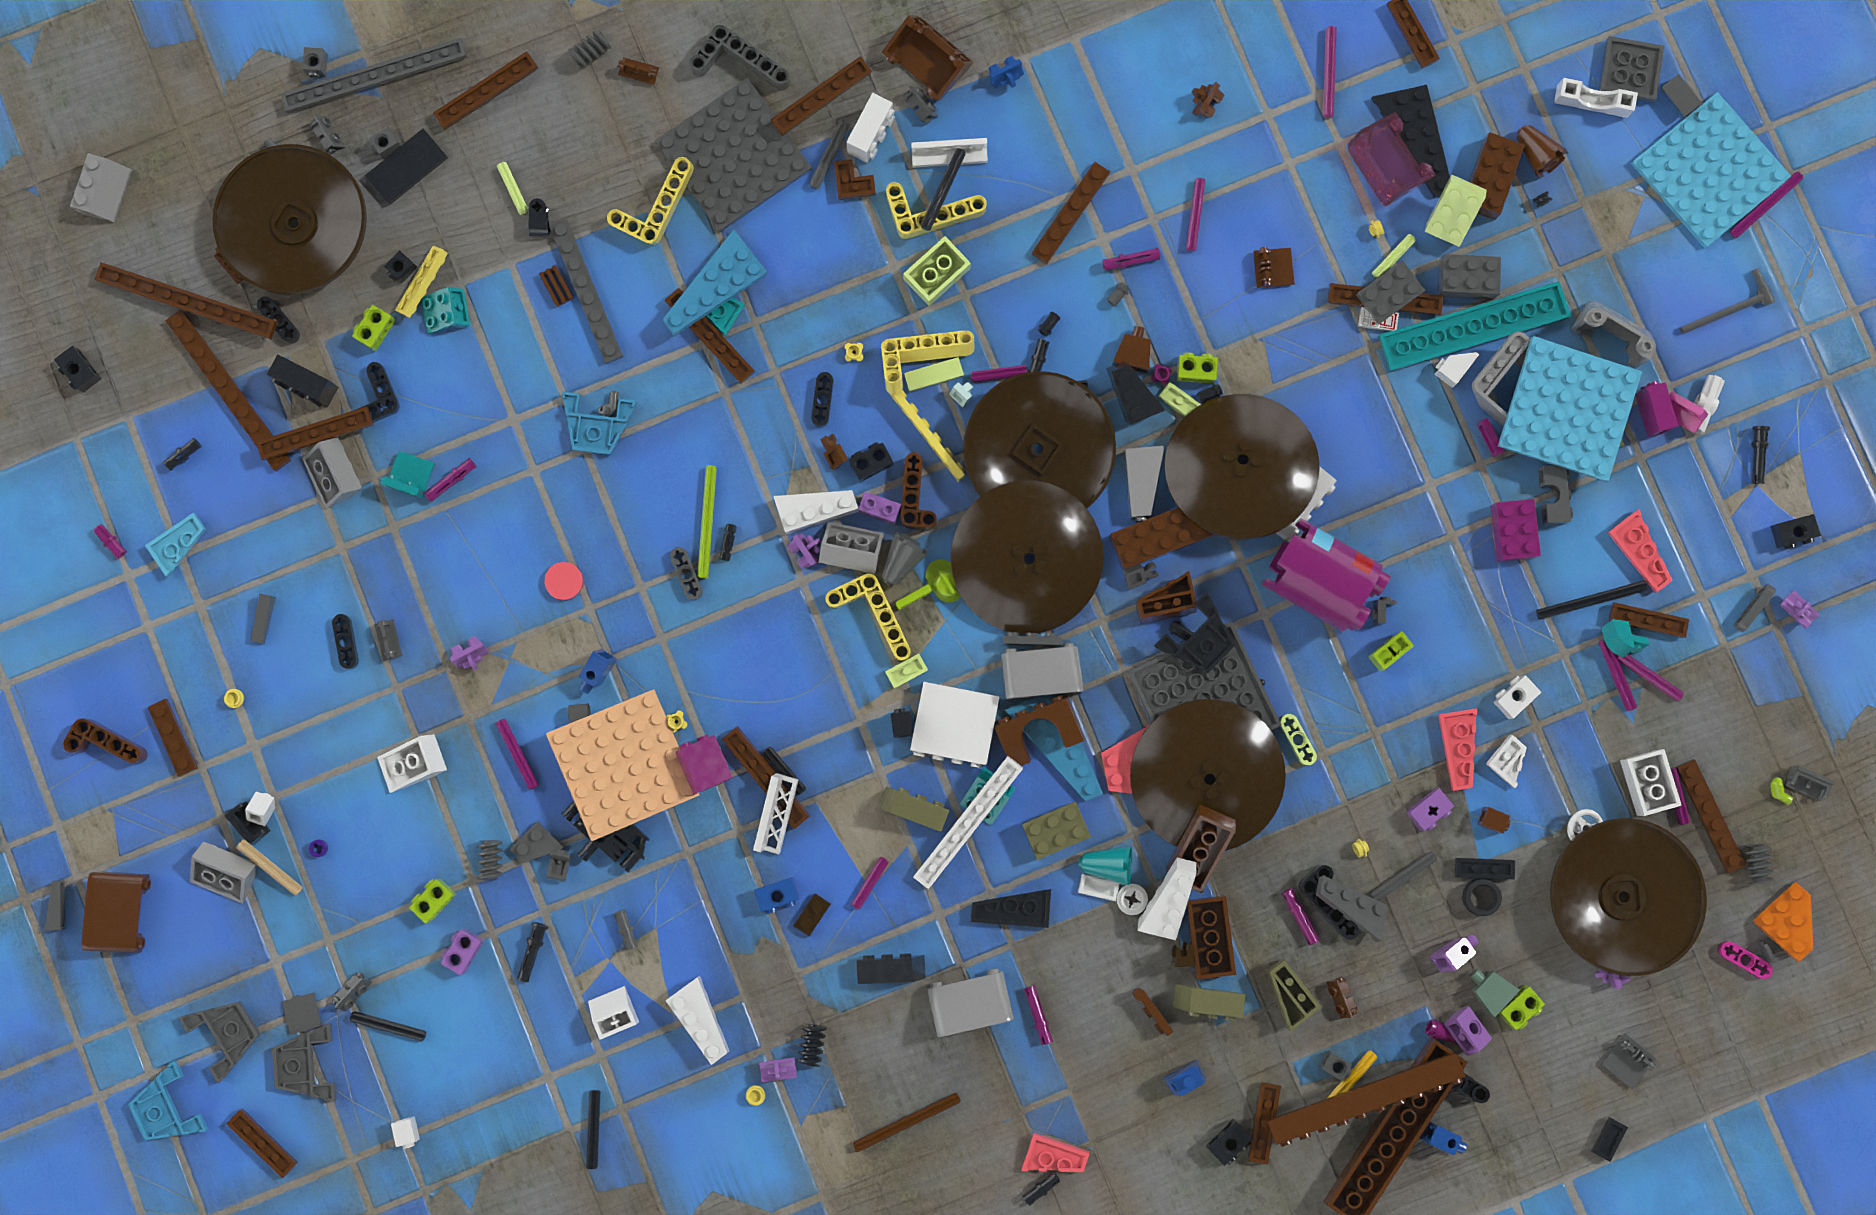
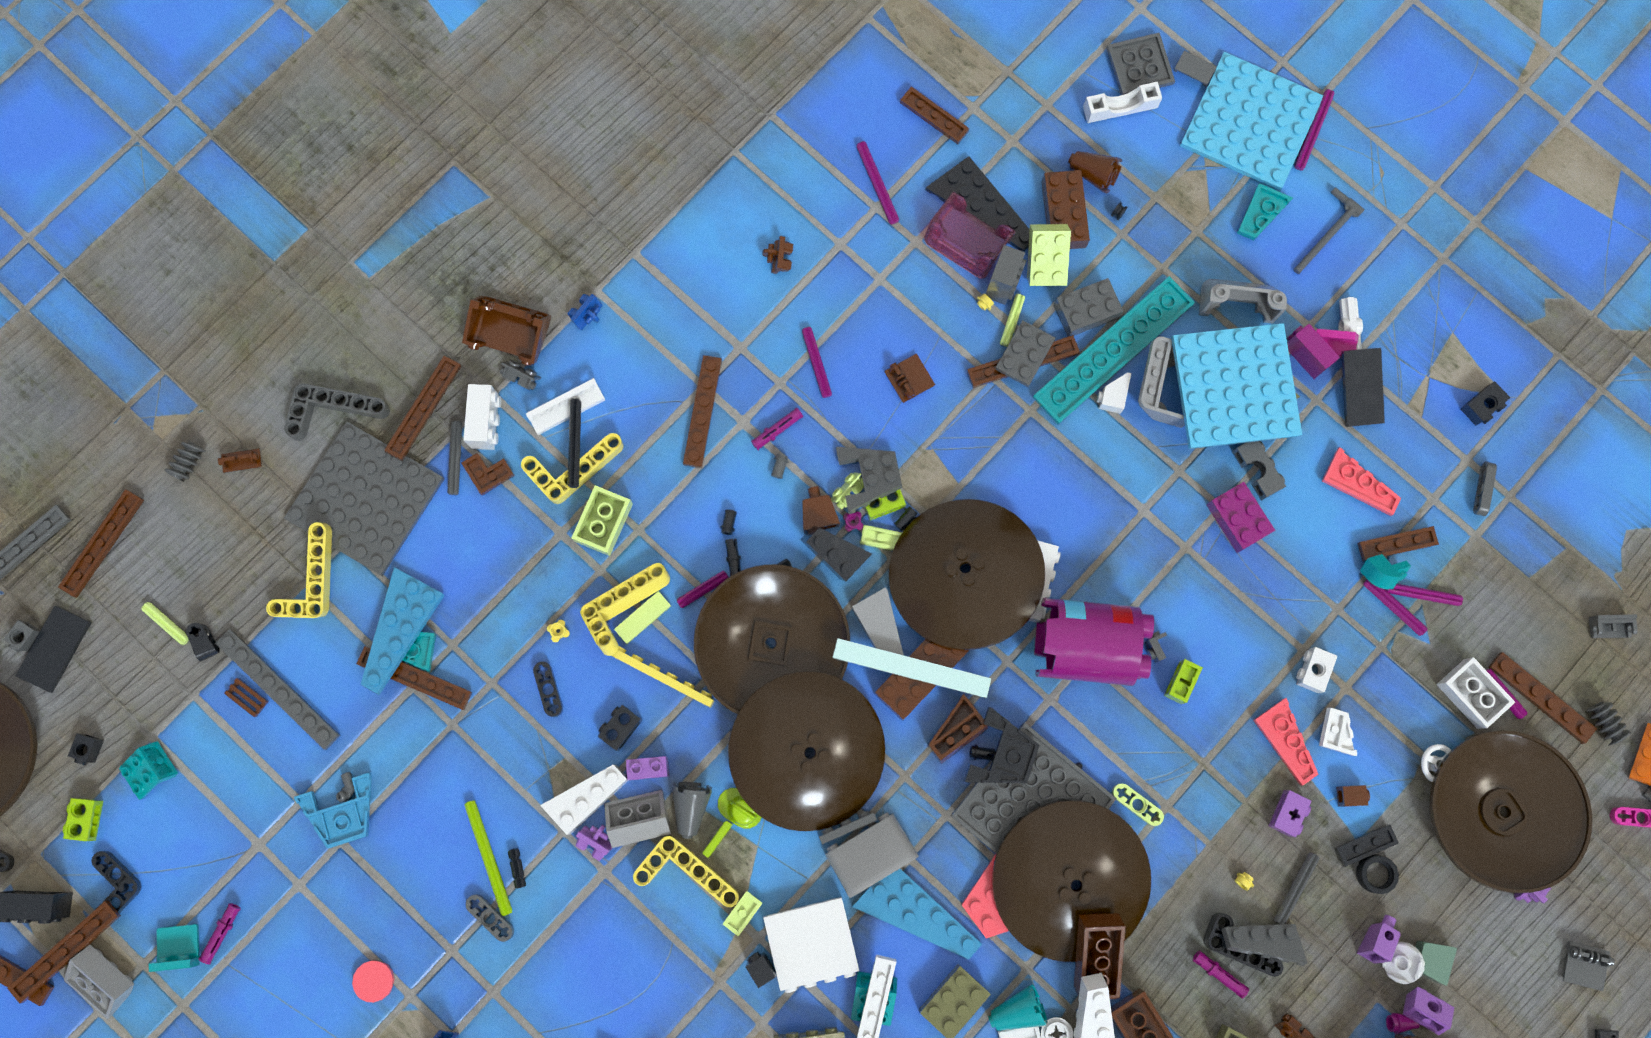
camera: 25 degrees left, 5 degrees down
light yellow plate [395,246,448,318] -> none
reddish brown plate [820,434,848,470] -> none
reddish brown beam [901,452,937,530] -> none
light aqua tile [949,382,973,408] -> none
reddish brown arch [994,695,1085,766] -> none
dark grey plate [1123,562,1158,590] -> none
white tile [1358,307,1399,332] -> none
magenta tile [1477,418,1504,457] -> none
lime brick [1499,985,1545,1030] -> none
black axle [1536,580,1648,619] -> none
black pin [1751,426,1771,484] -> none
lime arm [1770,778,1793,805] -> none
medium lavender hips [1779,590,1820,628] -> none
none -> yellowish green hinge [831,472,864,510]
none -> light aqua tile [833,639,991,698]
none -> dark grey wing [836,447,902,514]
none -> dark grey brick [986,245,1027,305]
none -> teal wing [1237,183,1293,241]
none -> black tile [1341,348,1385,427]
none -> white tile [1382,942,1425,984]

